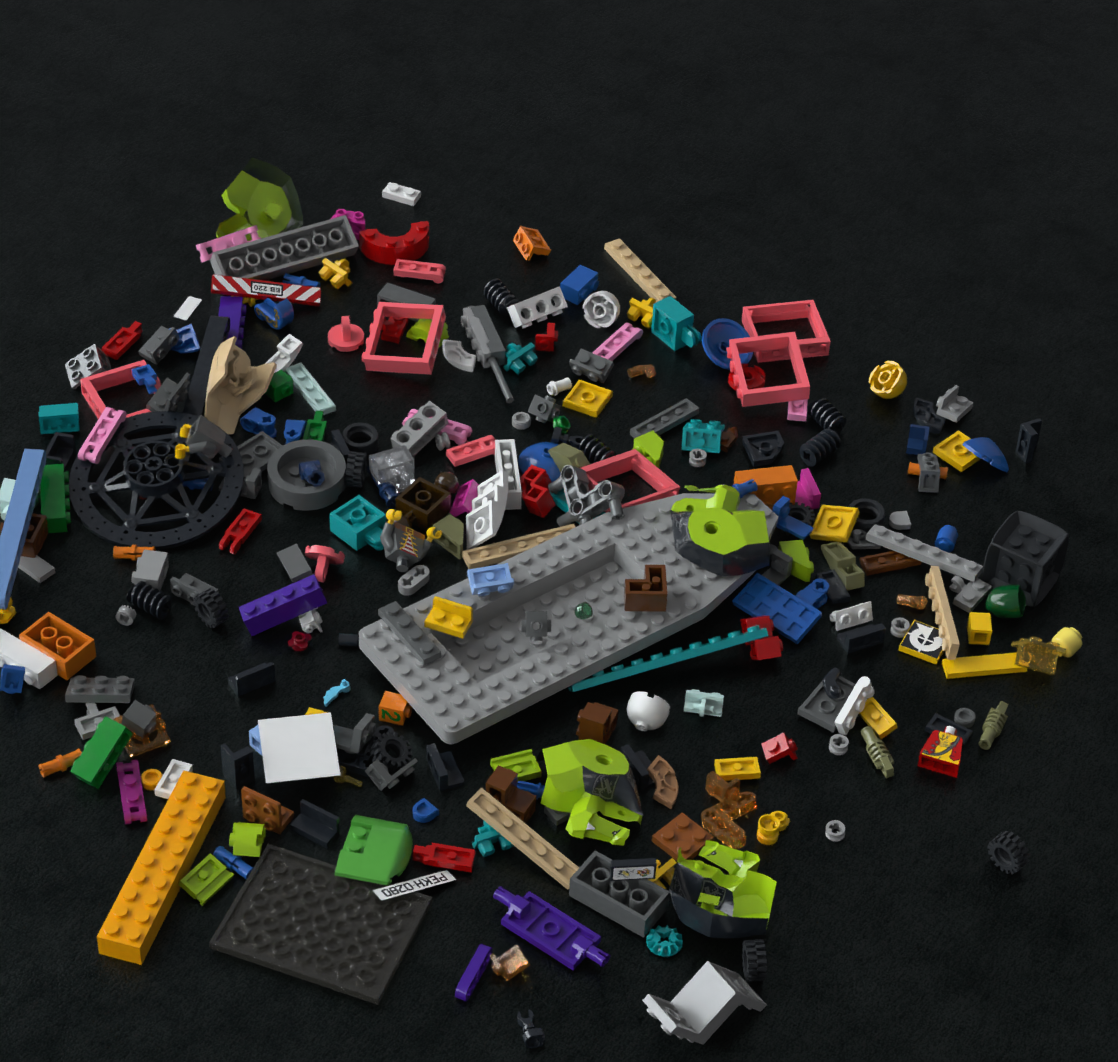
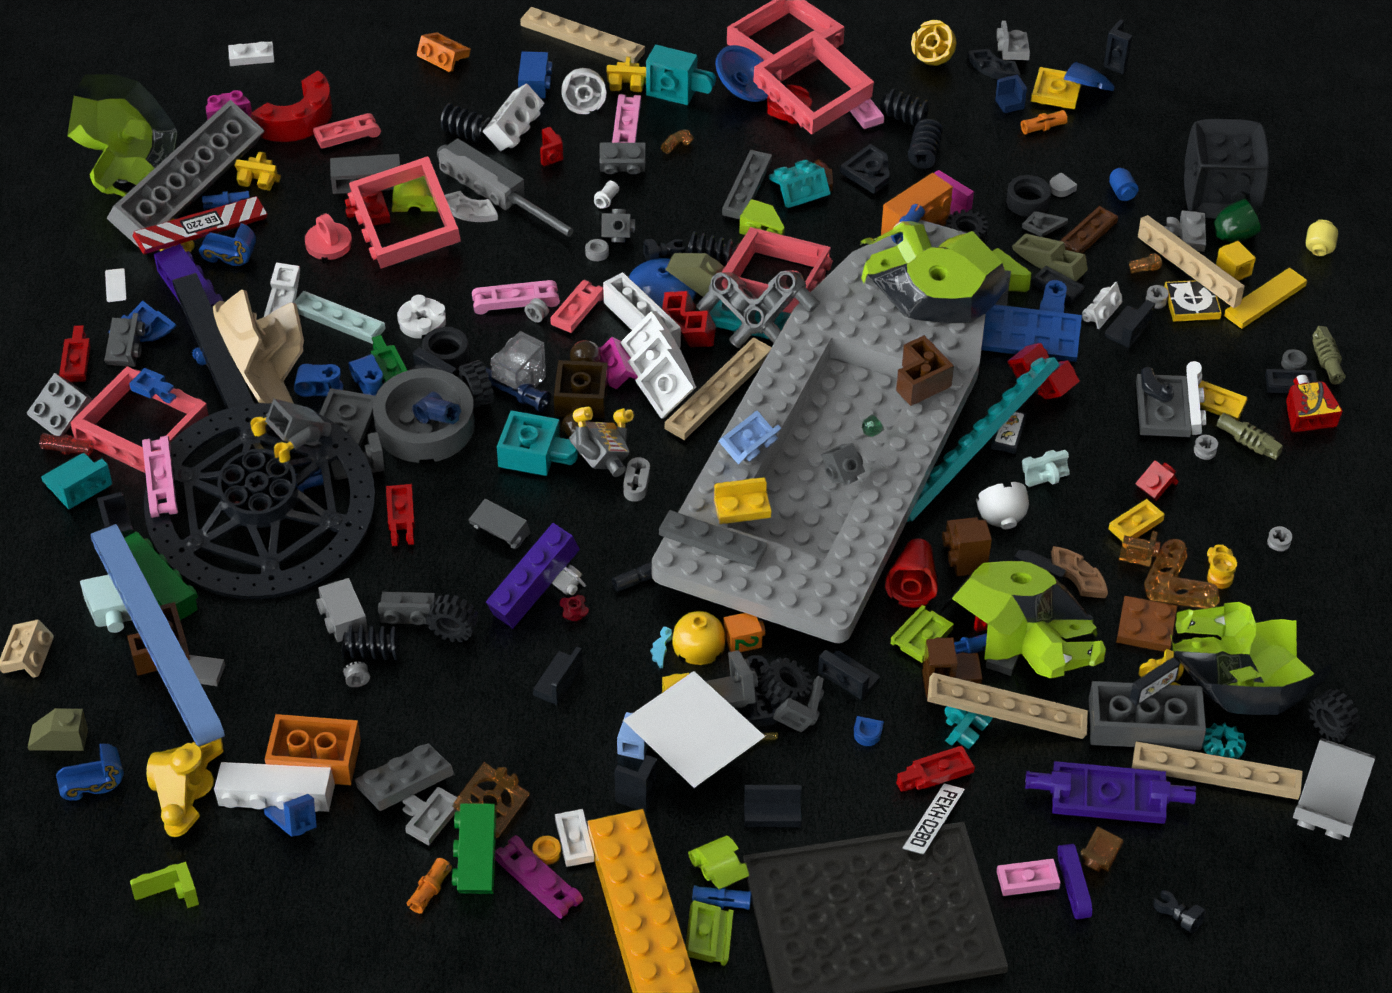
camera: 30 degrees left, 5 degrees up
orange pin [113,545,155,561] -> none
dark grey brick [122,700,157,738] -> none
dark grey bracket [146,373,191,412] -> none
bright pink plate [196,225,261,263] -> none
dark orange bracket [241,786,294,834] -> none
green brick [264,370,294,403] -> none
coral tile [305,545,345,582] -> none
bright green slope [335,815,413,885] -> none
light grey brick [390,401,448,461] -> none
olive slope [433,514,464,560] -> none
teal hips [503,342,538,375] -> none
green plate [553,416,570,434] -> none
yellow tile [563,380,613,418] -> none
light grey bush [689,449,707,467] -> none
blue bracket [772,496,813,540] -> none
yellow tile [810,505,860,543] -> none
light grey plate [866,524,983,582] -> none
dark grey bracket [917,453,940,492] -> none
clear yellow bracket [1011,637,1066,675] -> none
none -> clear red pin [40,433,94,456]
none -> white plate [397,295,446,338]
none -> yellow cylinder [672,611,726,665]
none -> red cone [885,539,938,608]
none -> tile [991,411,1027,454]
none -> bright pink plate [997,859,1060,896]
none -> tan plate [1132,741,1302,800]

